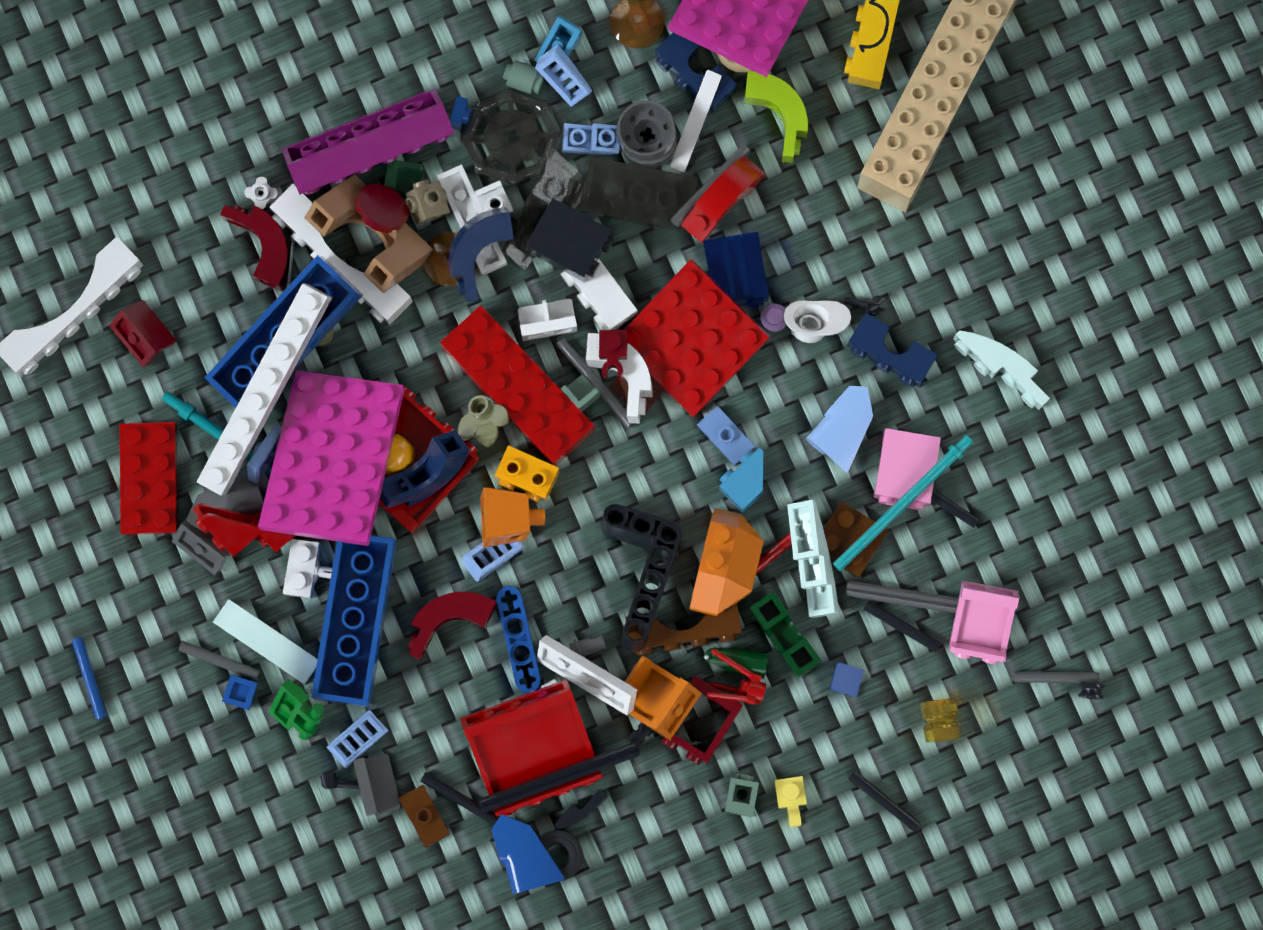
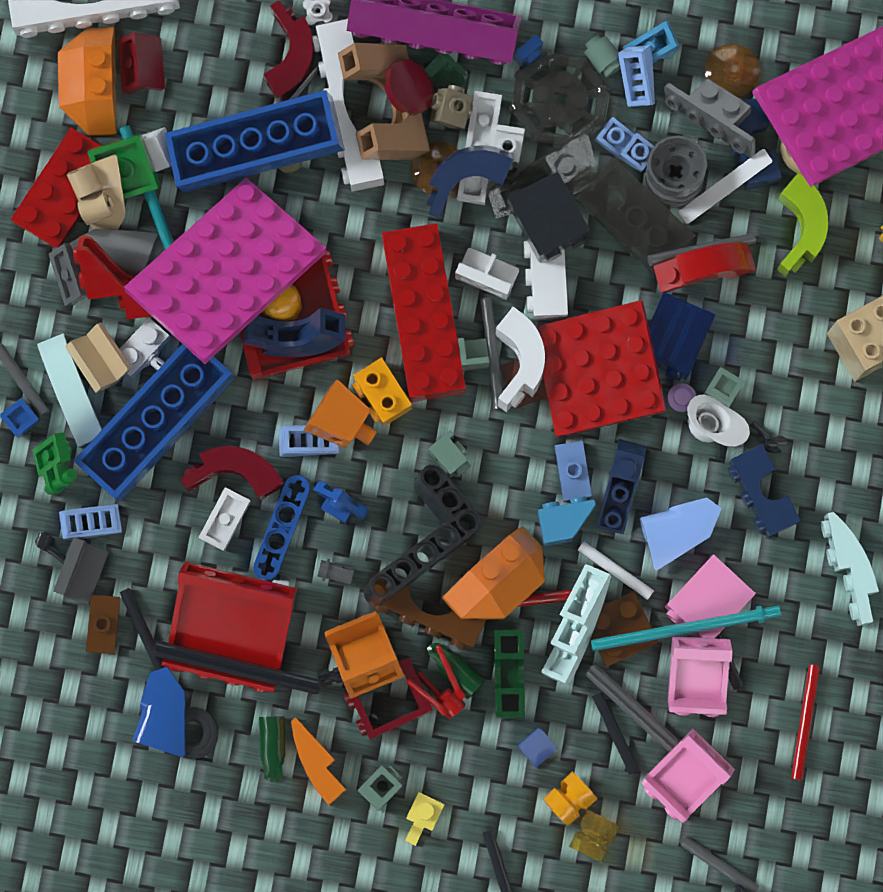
camera: 30 degrees right, 0 degrees up
white brick [197,283,332,496] -> none
medium blue plate [247,424,282,484] -> none
olive plate [458,395,509,447] -> none
white plate [536,635,637,715] -> none
black slope [554,789,608,830] -> none
dark red plate [599,330,628,379] -> none
none -> orange wedge [58,27,117,137]
none -> tan panel [65,323,131,393]
none -> tan panel [67,154,126,230]
none -> green plate [87,133,161,199]
none -> white panel [142,127,171,171]
none -> white plate [198,487,251,552]
none -> dark green piece [259,716,286,782]
none -> orange slope [291,717,347,806]
none -> blue plate [313,481,369,524]
none -> sand green brick [428,431,471,478]
none -> light orange wheel [543,771,597,827]
none -> white bar [578,541,654,600]
none -> dark blue slope [596,439,646,535]
none -> dark grey bracket [664,78,755,158]
none -> bright pink panel [668,637,732,717]
none -> sand green tile [705,367,745,407]
none -> red bar [791,665,820,780]

